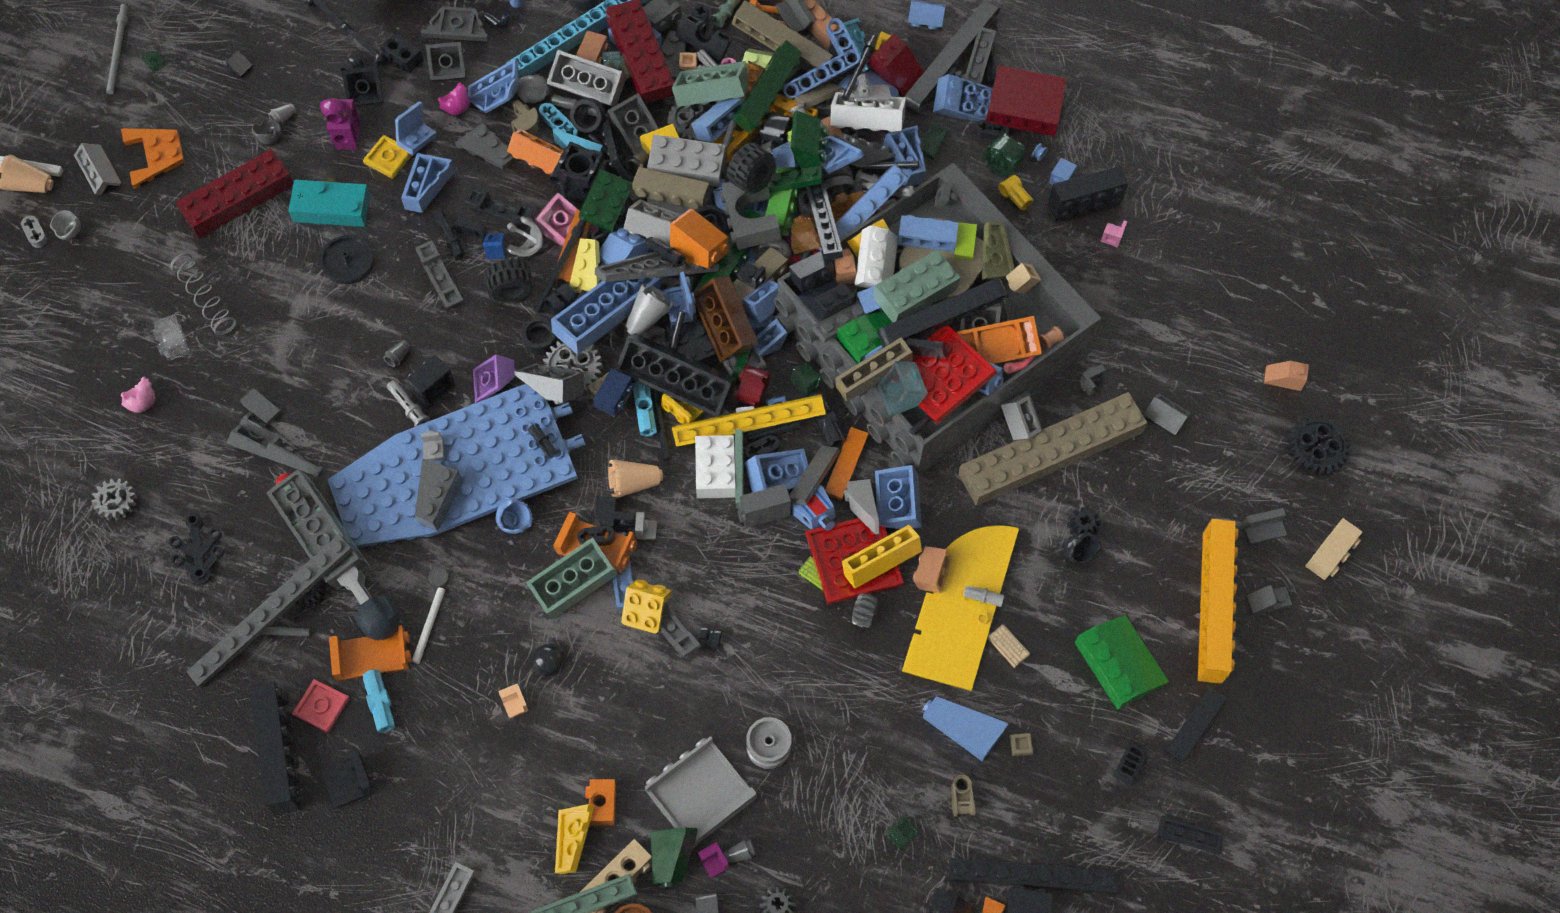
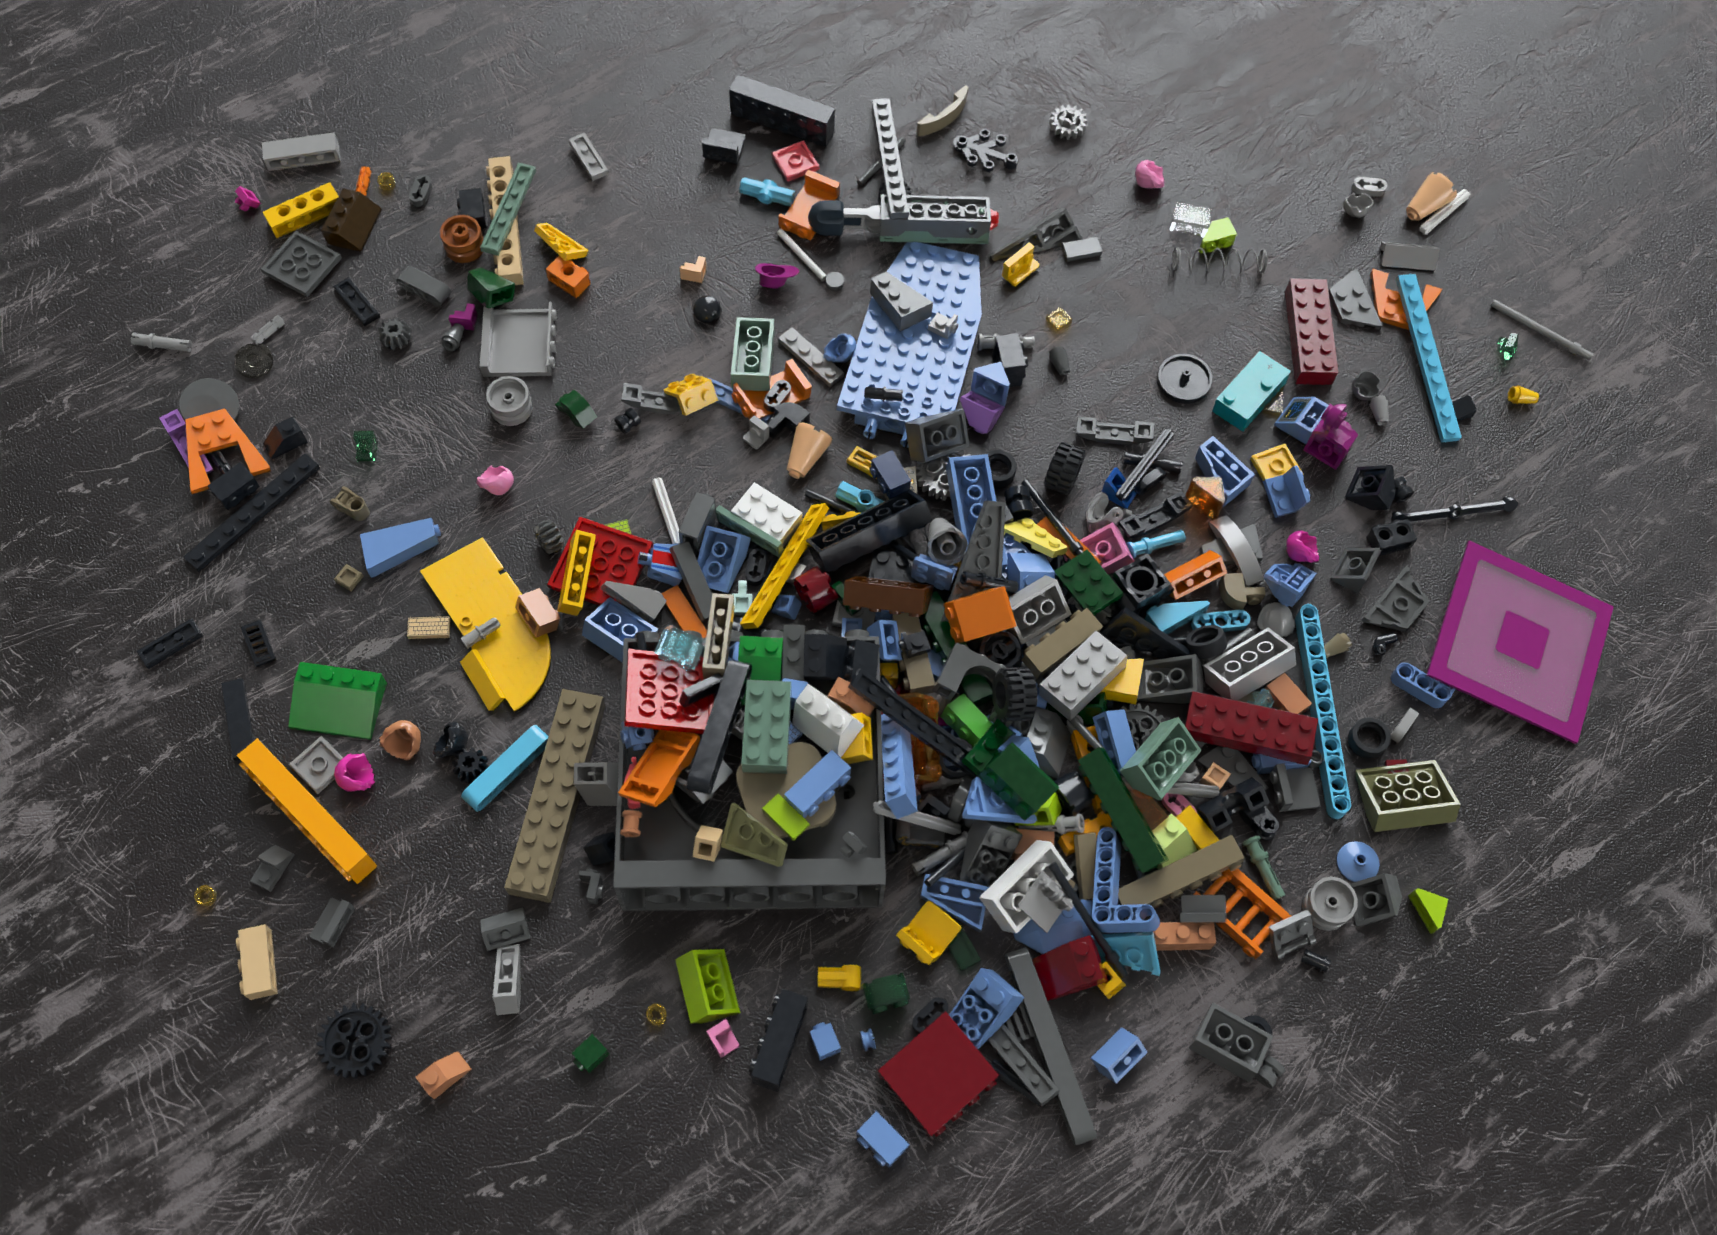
camera: 125 degrees right, 0 degrees up
none -> clear yellow bush [194,885,217,906]
none -> light grey tile [289,736,343,794]
none -> dark pink hair [334,753,375,791]
none -> nougat hair [379,720,421,760]
none -> yellow tile [460,649,506,711]
none -> medium azure beam [461,725,549,812]
none -> bright pink hair [477,465,514,496]
none -> light grey slope [493,944,521,1015]
none -> dark green brick [555,390,597,428]
none -> dark green brick [572,1034,609,1073]
none -> black panel [583,832,616,865]
none -> clear yellow bush [646,1003,667,1026]
none -> white axle [652,477,680,544]
none -> lime slope [675,949,740,1024]
none -> light aqua plate [732,580,753,615]
none -> magenta piece [755,263,799,289]
none -> light grey plate [778,327,844,388]
none -> yellow tile [847,446,877,479]
none -> medium blue brick [856,1111,909,1168]
none -> yellow bracket [896,901,961,965]
none -> dark tan slope [917,85,968,136]
none -> medium blue slope [971,362,1010,406]
none -> yellow bracket [1002,243,1039,286]
none -> clear yellow tile [1046,307,1072,332]
none -> axle [1116,429,1174,501]
none -> medium azure pin [1126,530,1186,558]
none -> yellow tile [1176,805,1220,850]
none -> clear orange slope [1185,477,1225,521]
none -> slope [1199,217,1237,254]
none -> light grey slope [1209,515,1264,588]
none -> medium blue slope [1274,397,1329,444]
none -> dark tan cone [1324,633,1352,659]
none -> wing [1328,269,1383,330]
none -> medium azure plate [1396,274,1462,443]
none -> yellow cone [1508,385,1539,404]

